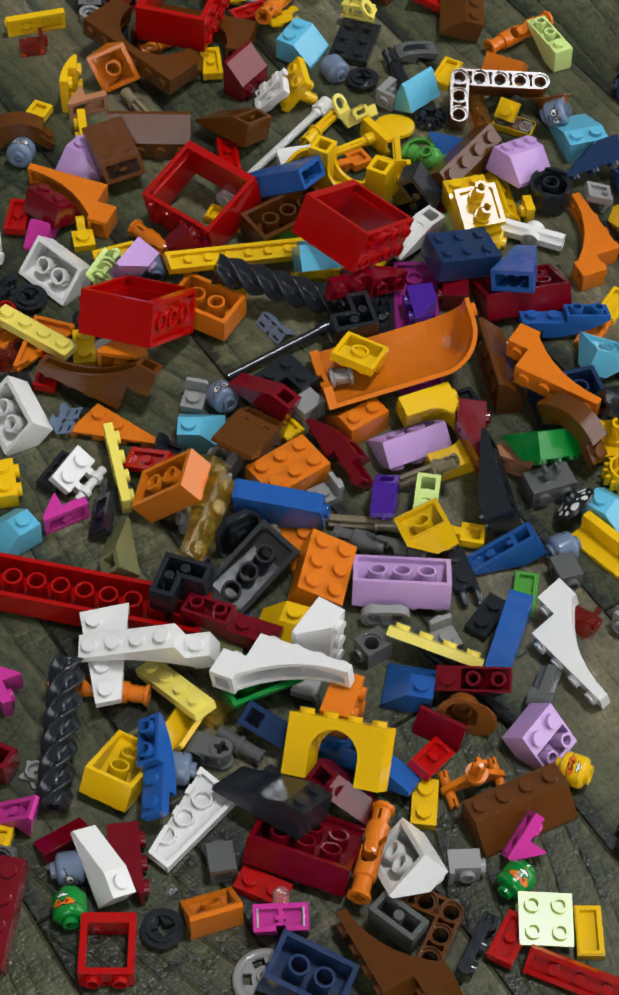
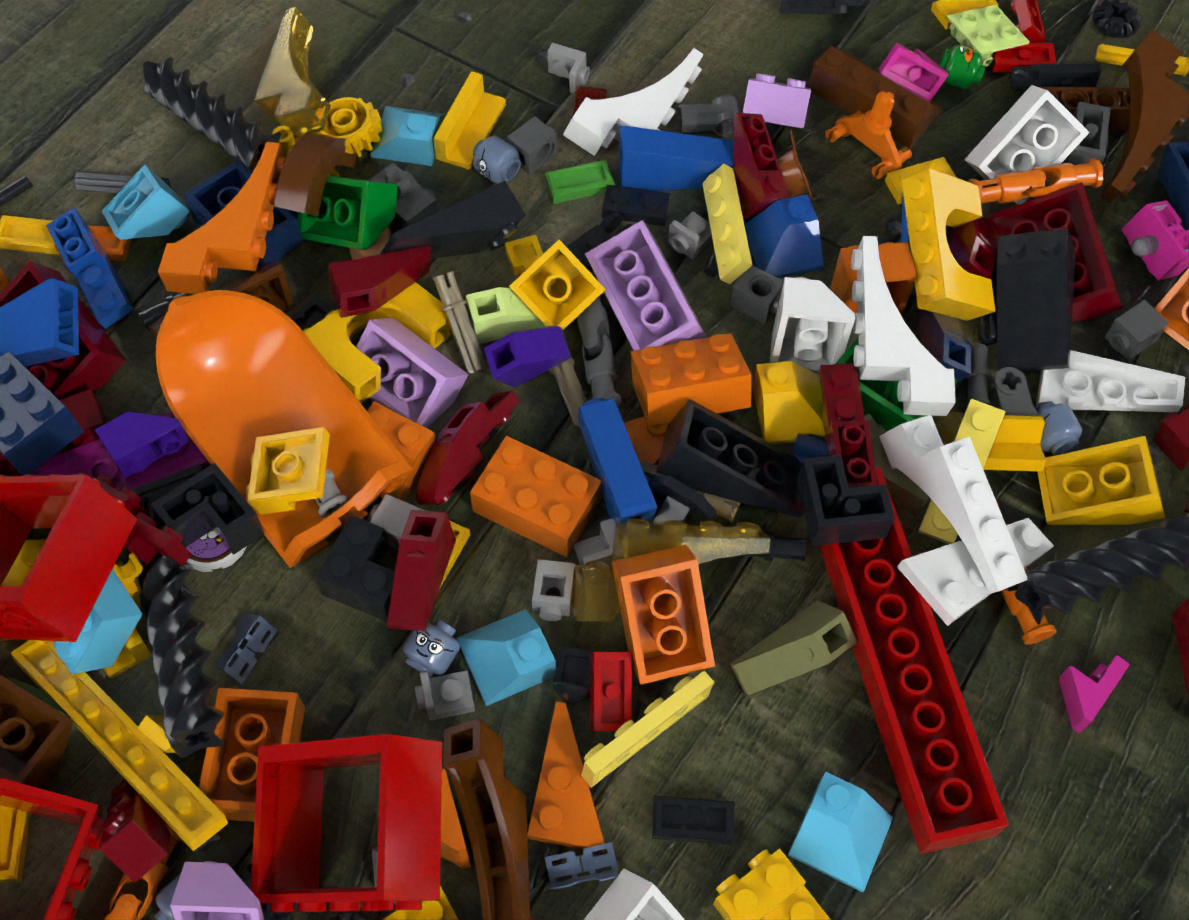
camera: 115 degrees left, 10 degrees up
light grey plate [19,760,40,790] -> none
dark pink slope [42,493,90,535] -> none
white plate [48,445,107,500] -> none
black hinge [89,479,118,542] -> none
blue slope [136,712,176,822] -> none
reddish brown slope [211,406,288,461] -> none
black bar [225,320,330,381] -> none
red plate [232,864,293,904] -> none
light grey bracket [306,471,345,506] -> none
light grey plate [361,603,410,627] -> none
red plate [407,736,455,783] -> none
dark red slope [412,705,467,753] -> none
light grey brick [445,848,486,886] -> none
blue slope [467,521,547,575] -> none
black dish [555,488,594,522] -> none
yellow head [555,751,594,789] -> none

